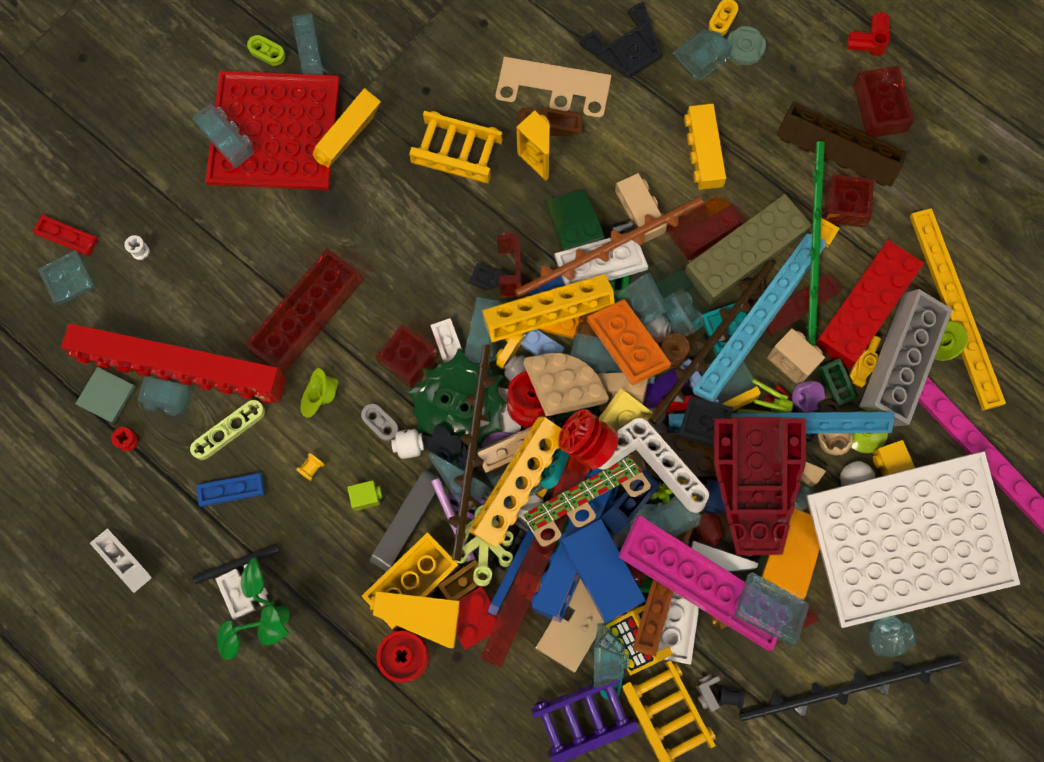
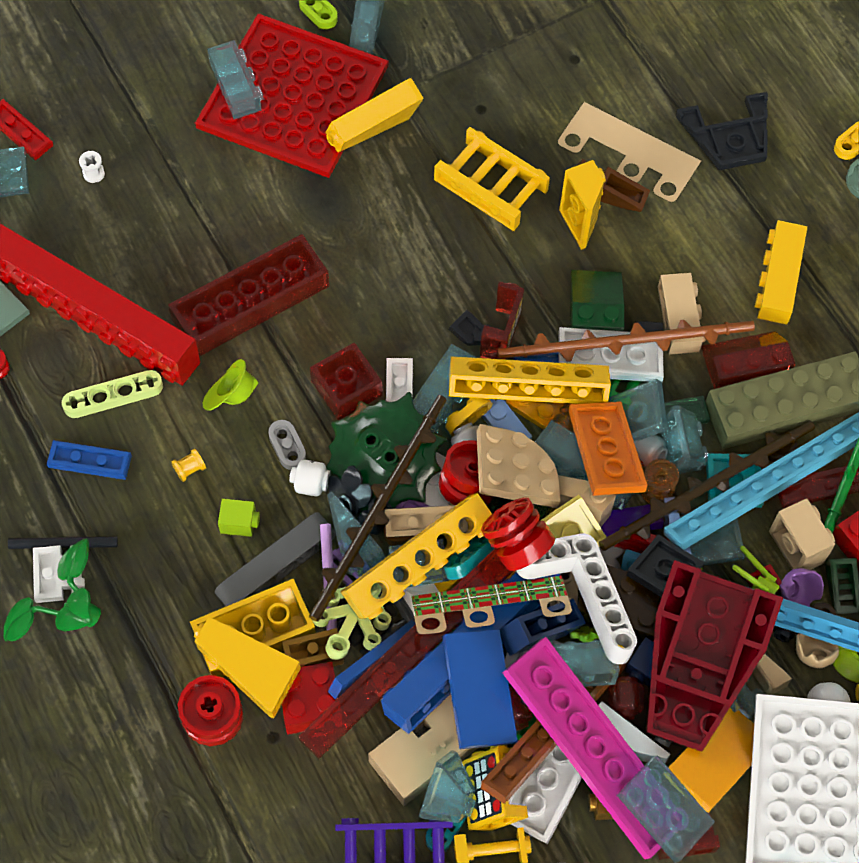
camera: 15 degrees right, 10 degrees down
clear light blue brick [137,376,192,416] -> none
clear light blue slope [673,29,733,81] -> none
yellow tile [722,387,761,411] -> none

